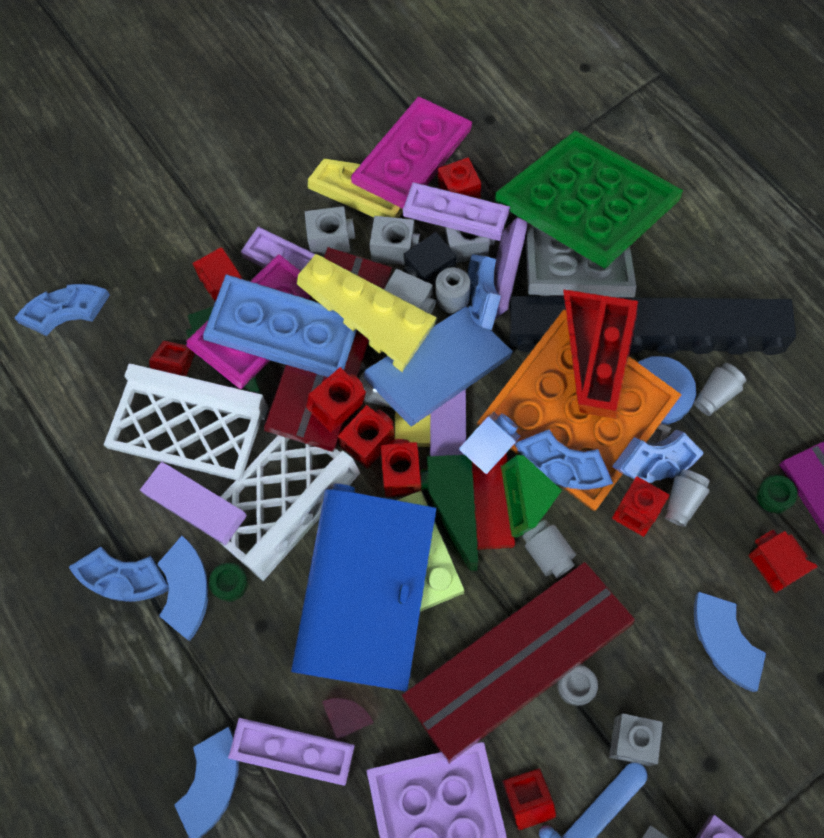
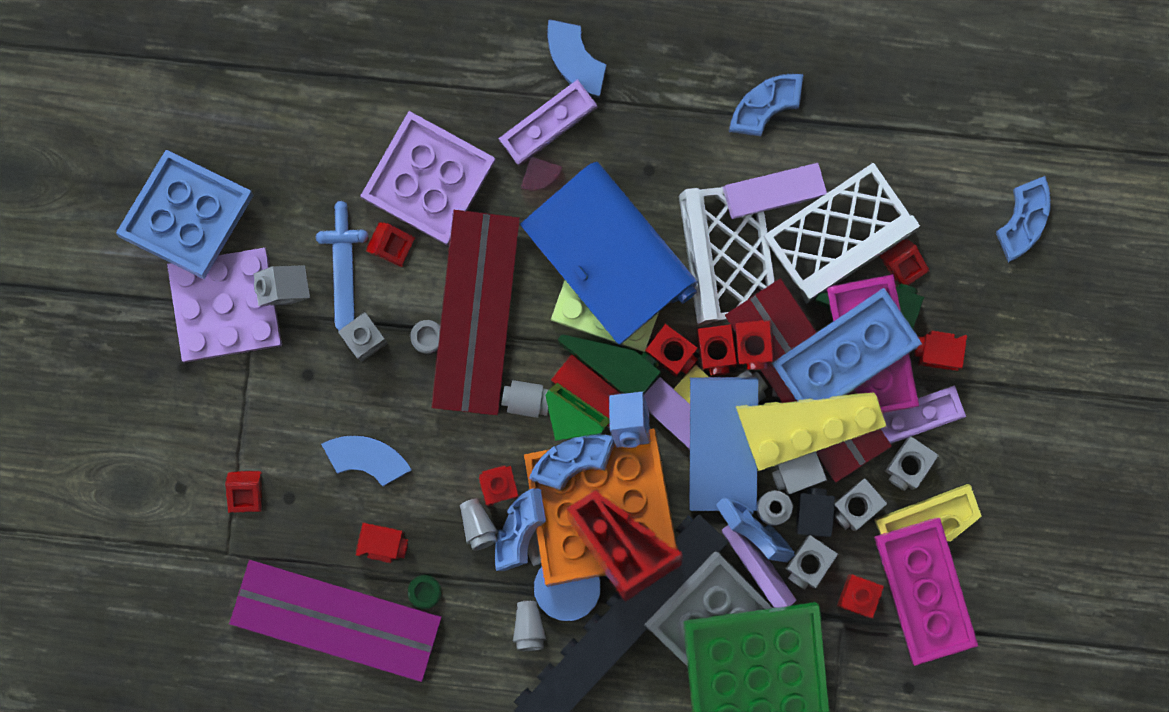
camera: 130 degrees right, 15 degrees up
medium blue tile [157,536,208,641] -> none
dark green tile [209,562,248,602] -> none
lavender tile [403,182,510,241] -> none

